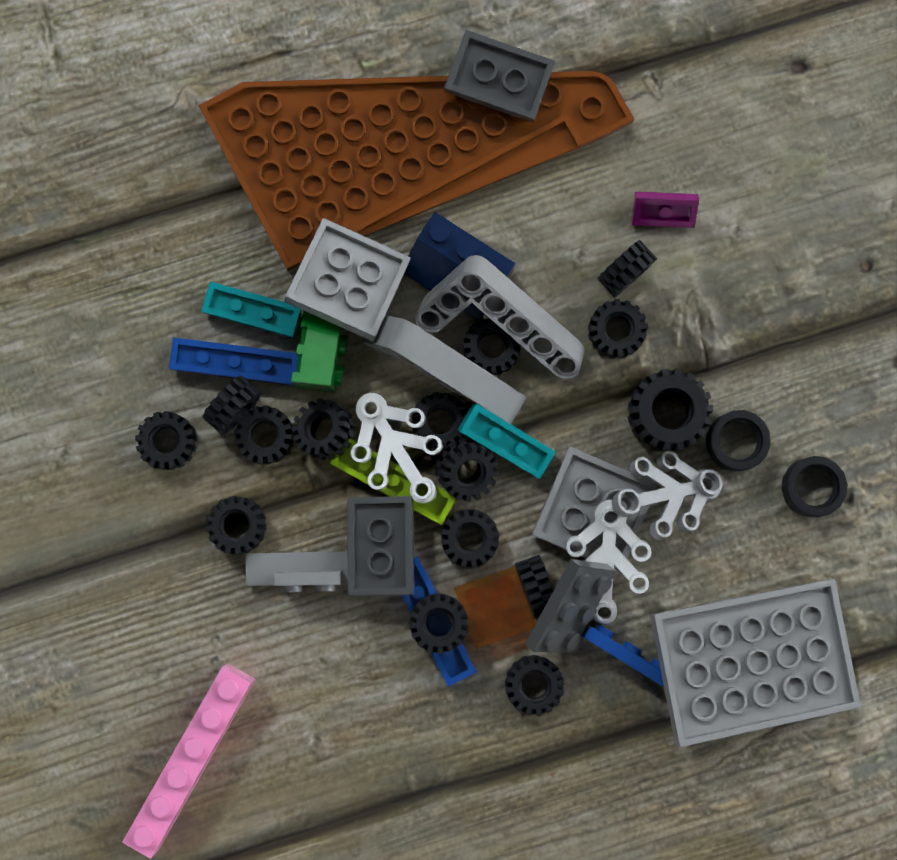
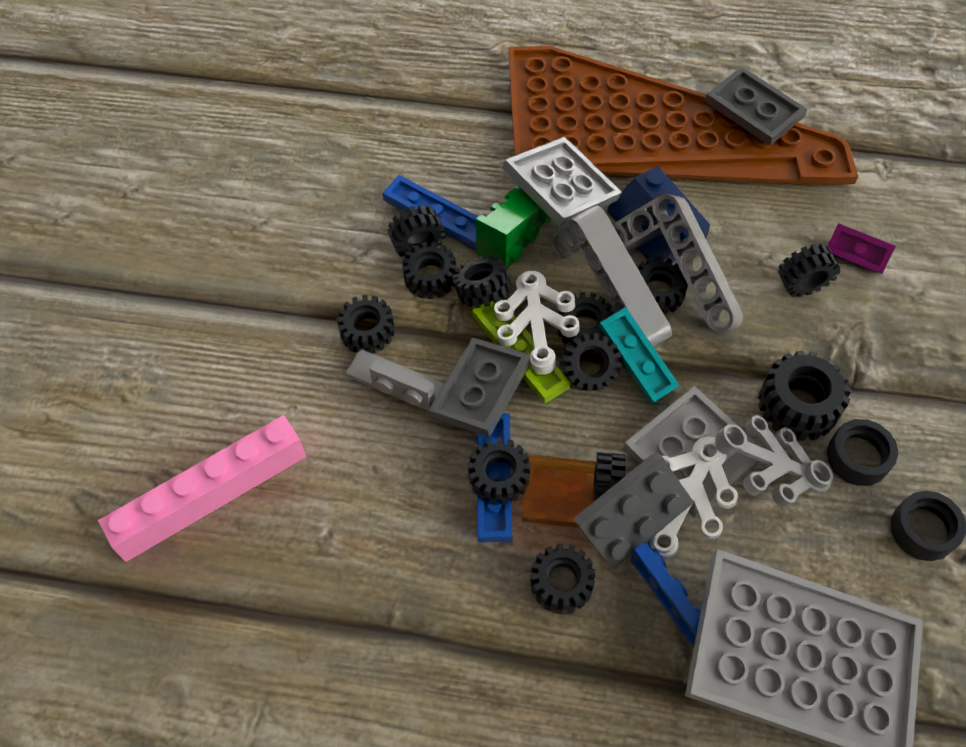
camera: 30 degrees right, 25 degrees down
black tyre [135,411,197,470] -> none
teal plate [201,281,302,339] -> none
black tyre [441,509,499,567] -> none
black tyre [588,299,648,359] -> none

